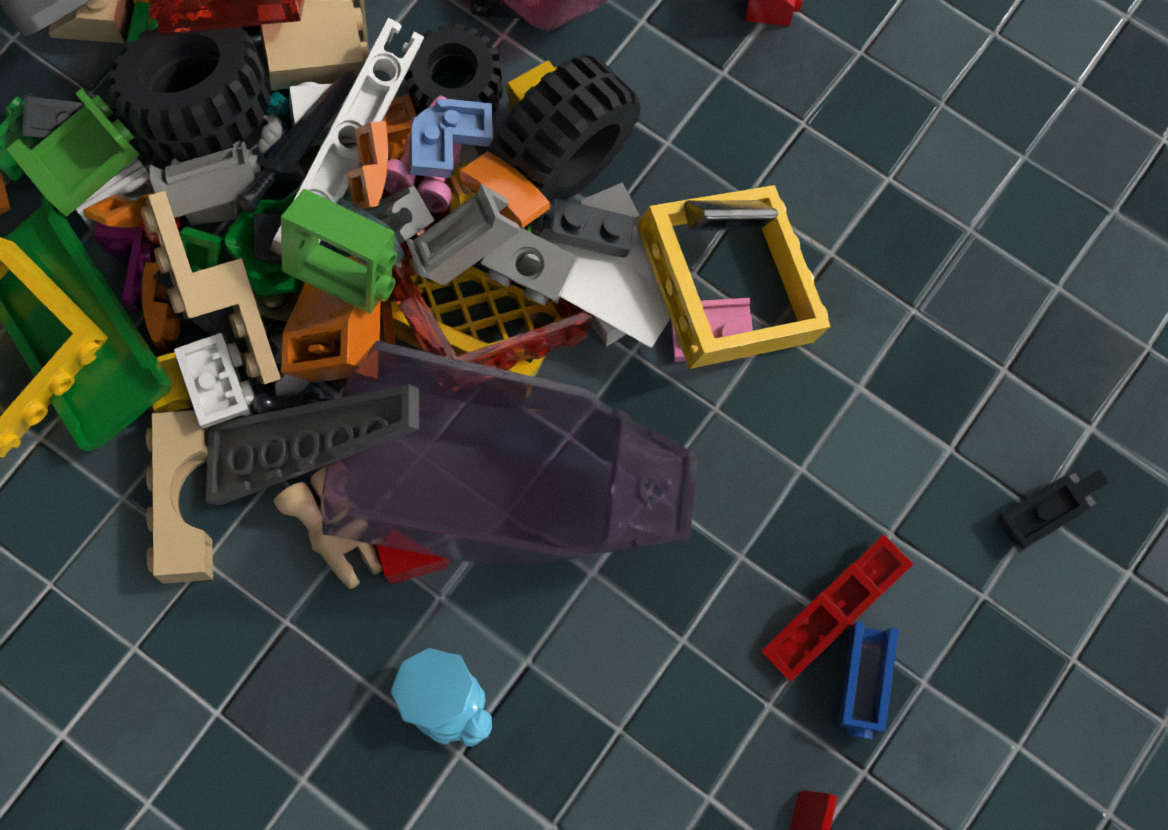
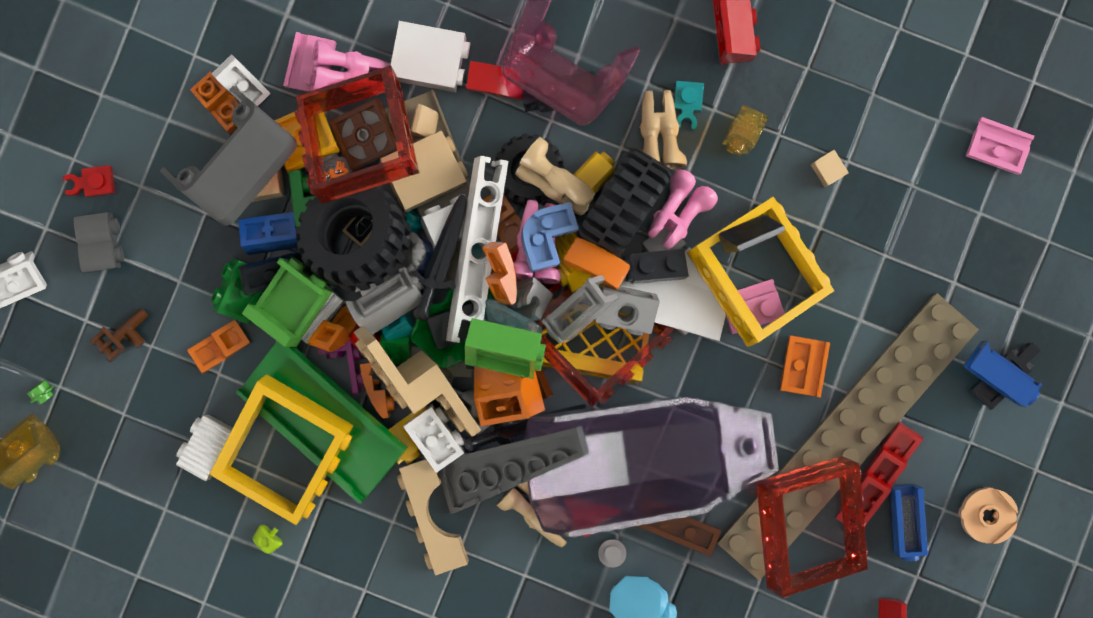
camera: 10 degrees left, 15 degrees up
none -> blue hinge [238,212,299,255]
none -> teal slope [381,311,415,341]
none -> tan piece [515,137,595,215]
none -> light grey plate [598,539,626,568]
none -> reddish brown plate [633,498,721,557]
none -> tan piece [639,90,687,169]
none -> bright pink piece [648,169,718,250]
none -> teal plate [674,81,704,131]
none -> dark tan plate [717,293,979,581]
none -> clear yellow brick [722,105,769,156]
none -> clear red window [756,456,868,598]
none -> orange plate [779,335,830,398]
none -> tan slope [810,150,849,187]
none -> light nougat plate [958,487,1018,544]
none -> blue window [963,341,1042,407]
none -> bright pink plate [966,117,1034,175]

